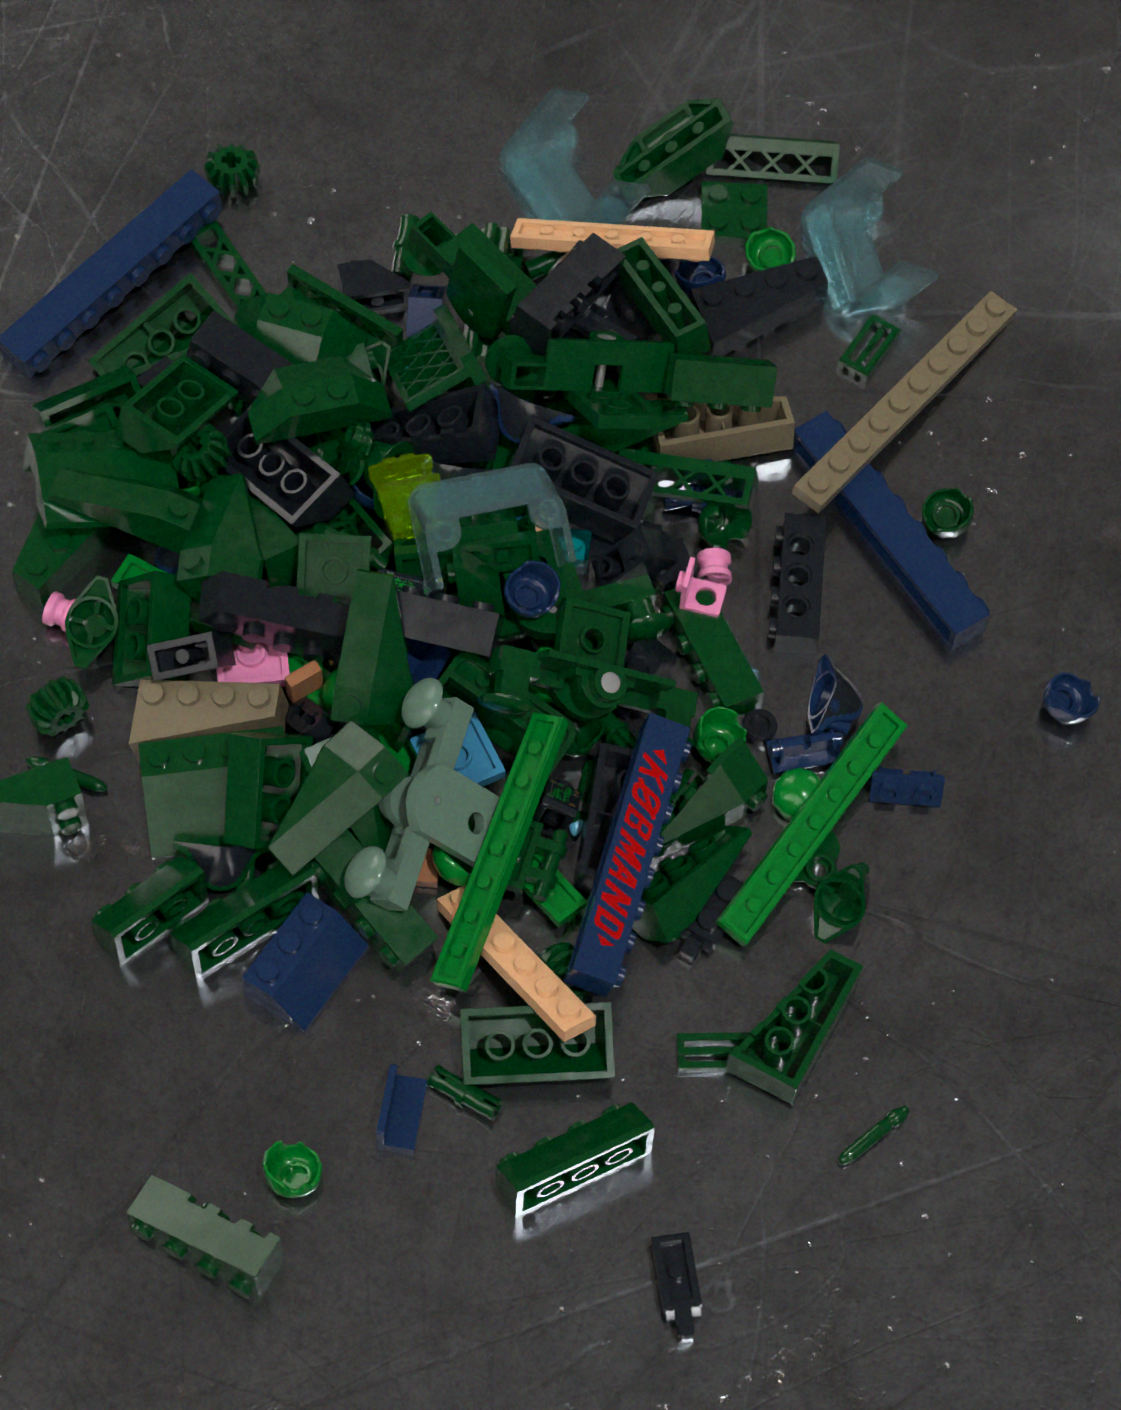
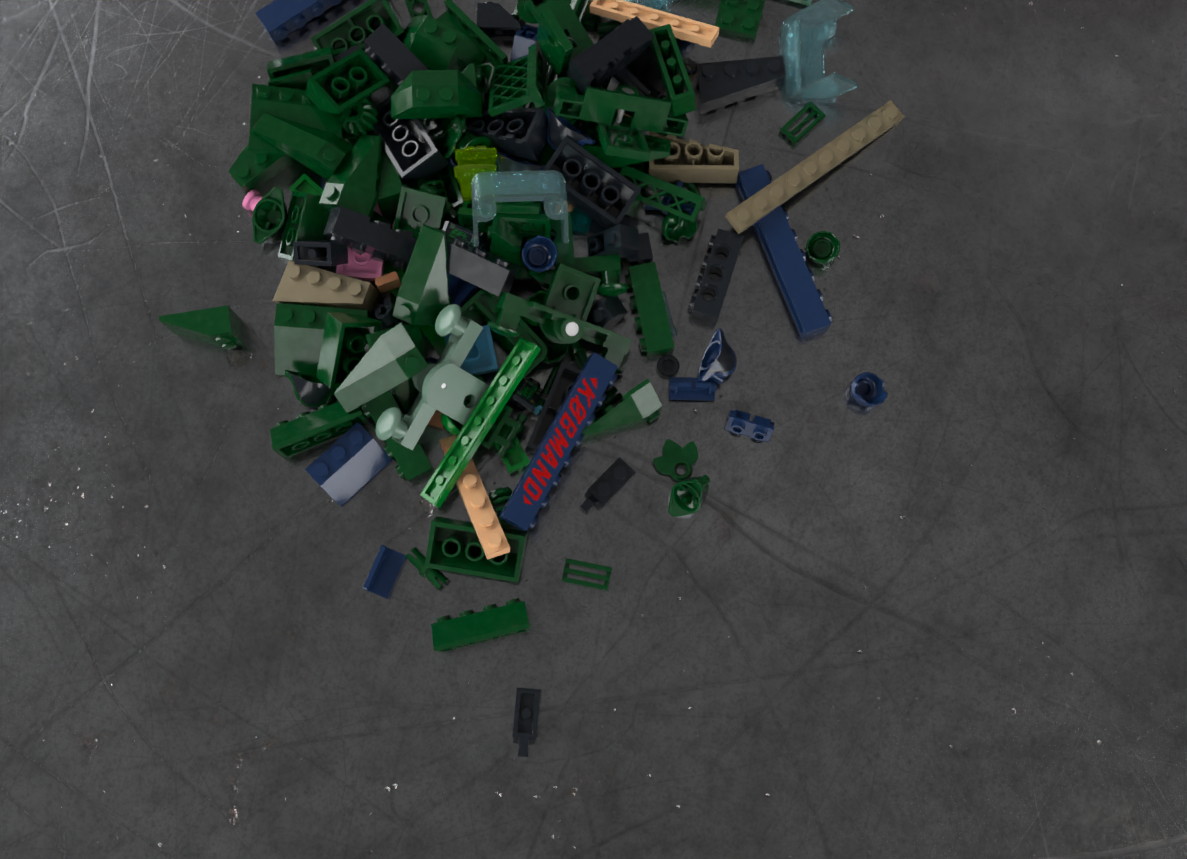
camera: 15 degrees right, 15 degrees up
dark green gear [25,676,90,737] -> none
dark green piece [25,756,107,792] -> none
dark green slope [91,856,209,966] -> none
dark green wedge [126,1175,284,1300] -> none
green hair [262,1140,323,1198] -> none
dark green wedge [632,825,752,943] -> none
dark green brick [664,352,777,412] -> none
dark blue hair [674,256,726,296] -> none
bright pink bracket [675,557,727,617] -> none
green hair [693,706,747,764] -> none
bright pink wheel [696,548,732,586] -> none
green tile [715,702,908,946] -> none
dark green wedge [726,949,863,1104] -> none
green hair [745,227,796,272] -> none
green hair [772,768,821,820] -> none
dark green piece [838,1105,909,1165] -> none

